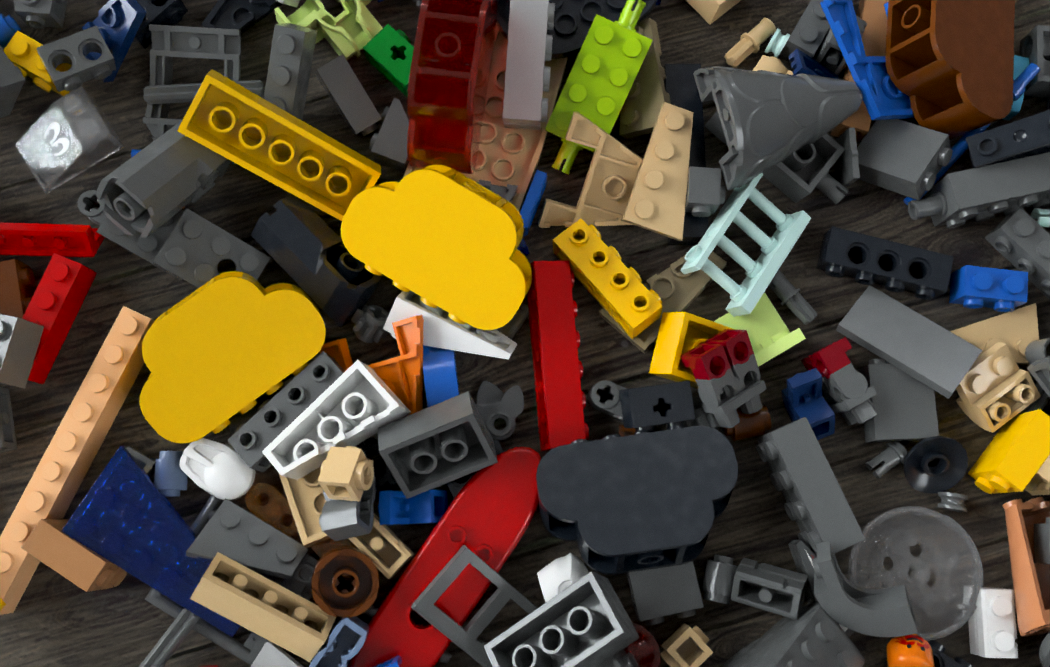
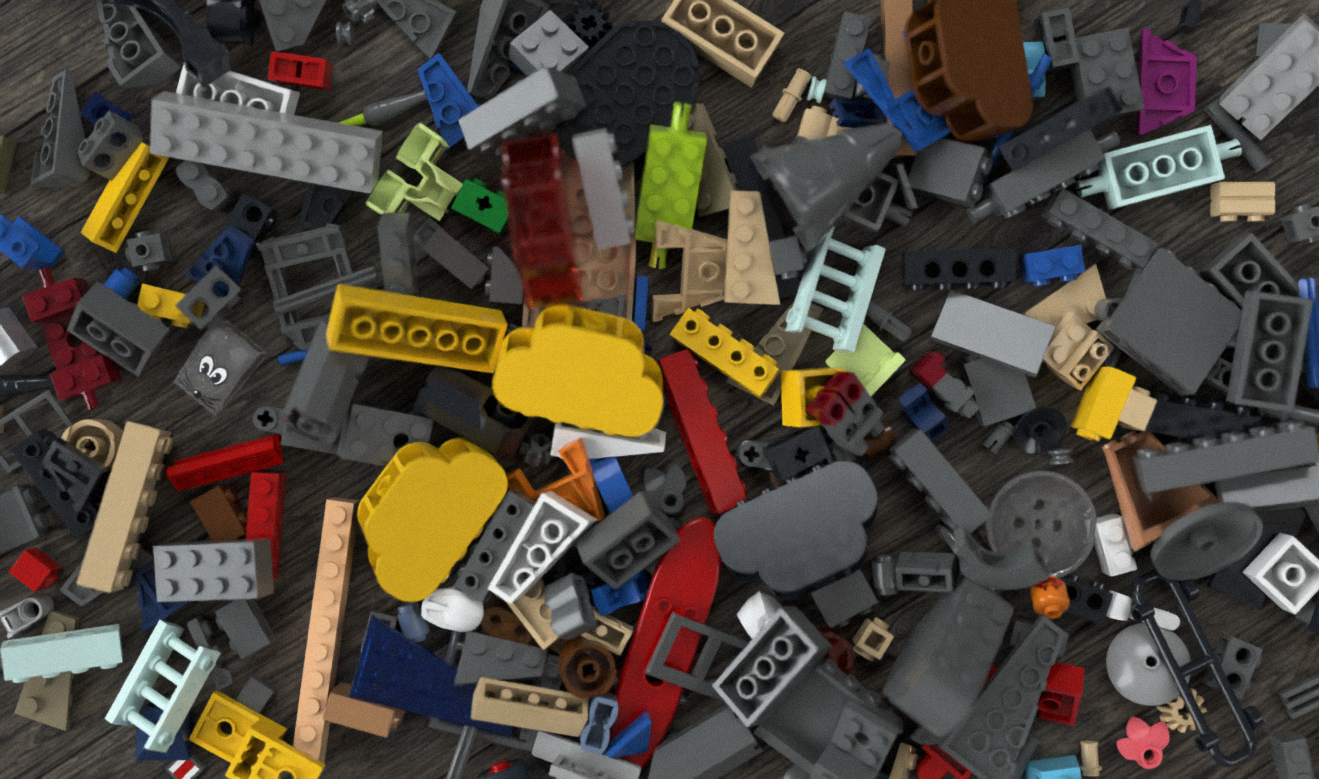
camera: 15 degrees left, 10 degrees up
tan brick [318,446,374,502] -> none

